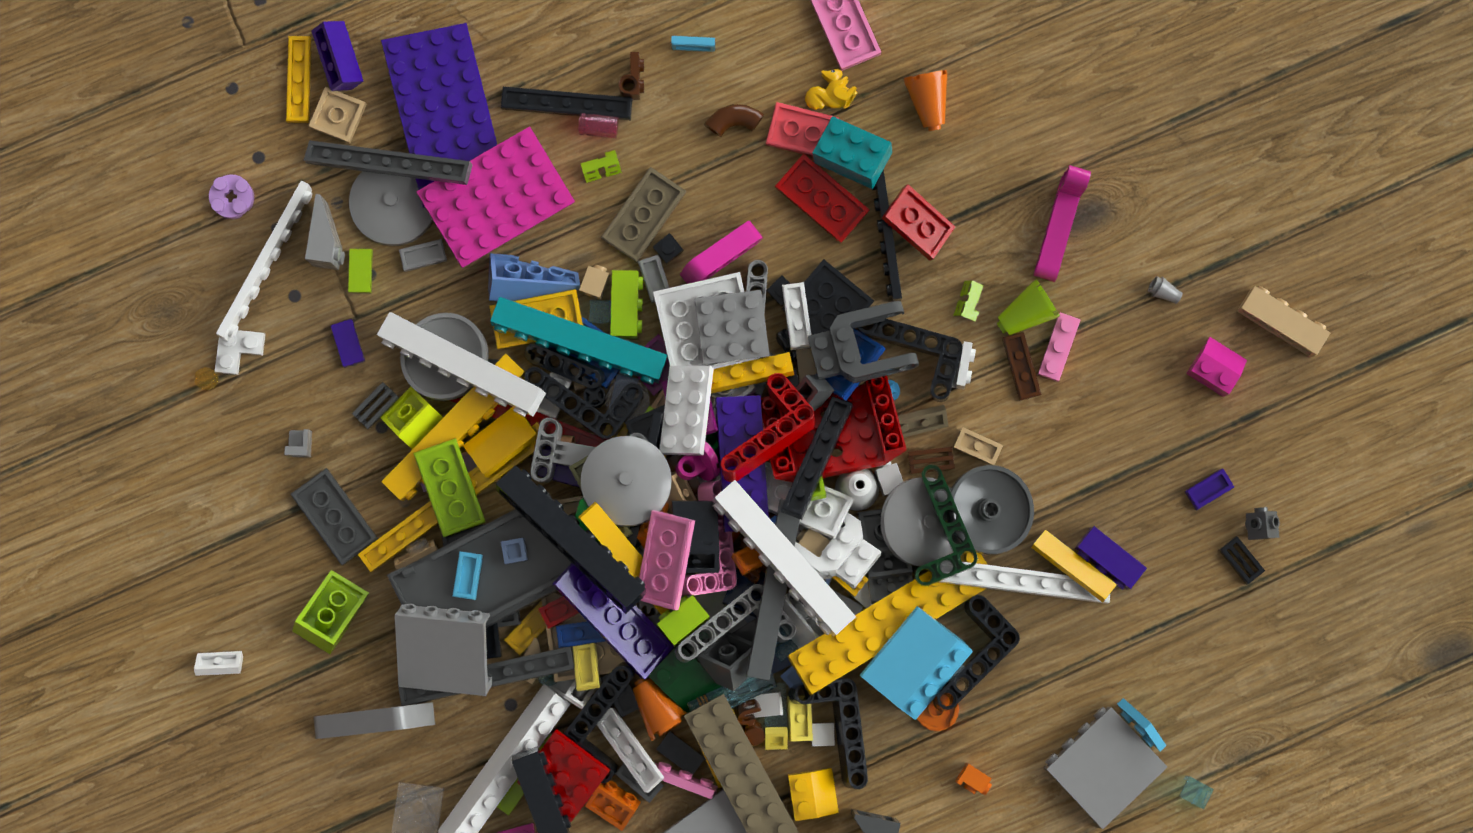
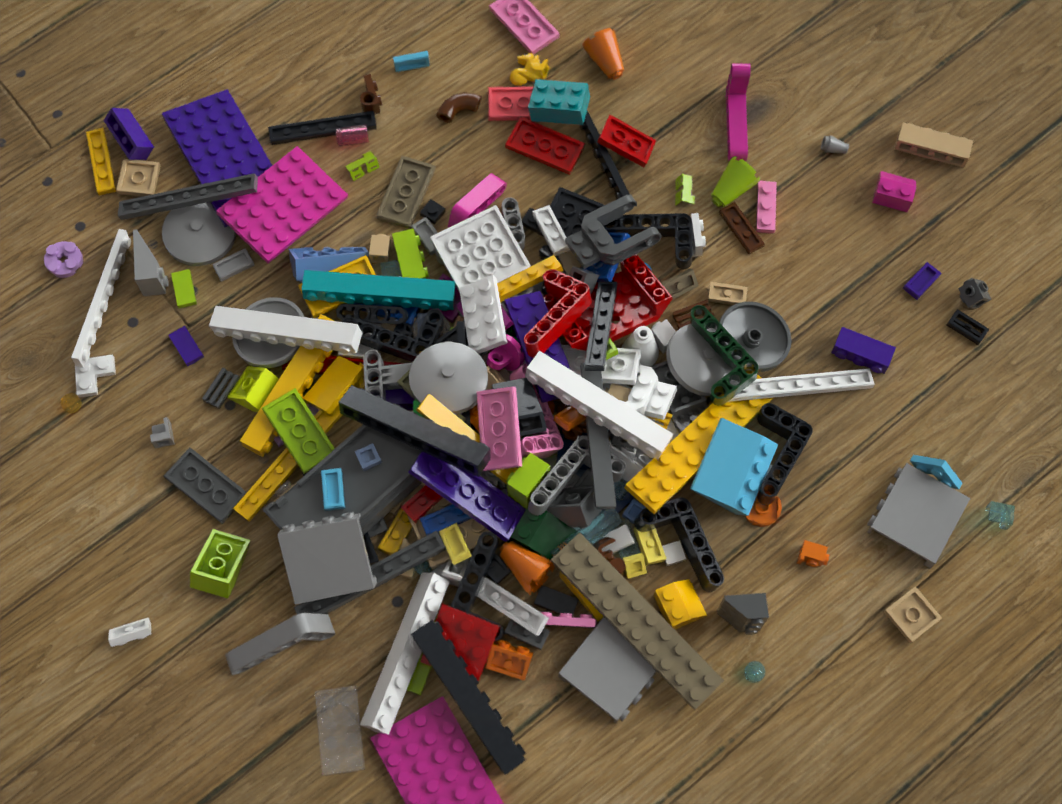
camera: 15 degrees left, 15 degrees down
light grey plate [695,290,770,365] -> none
yellow tile [1031,530,1117,602] -> none

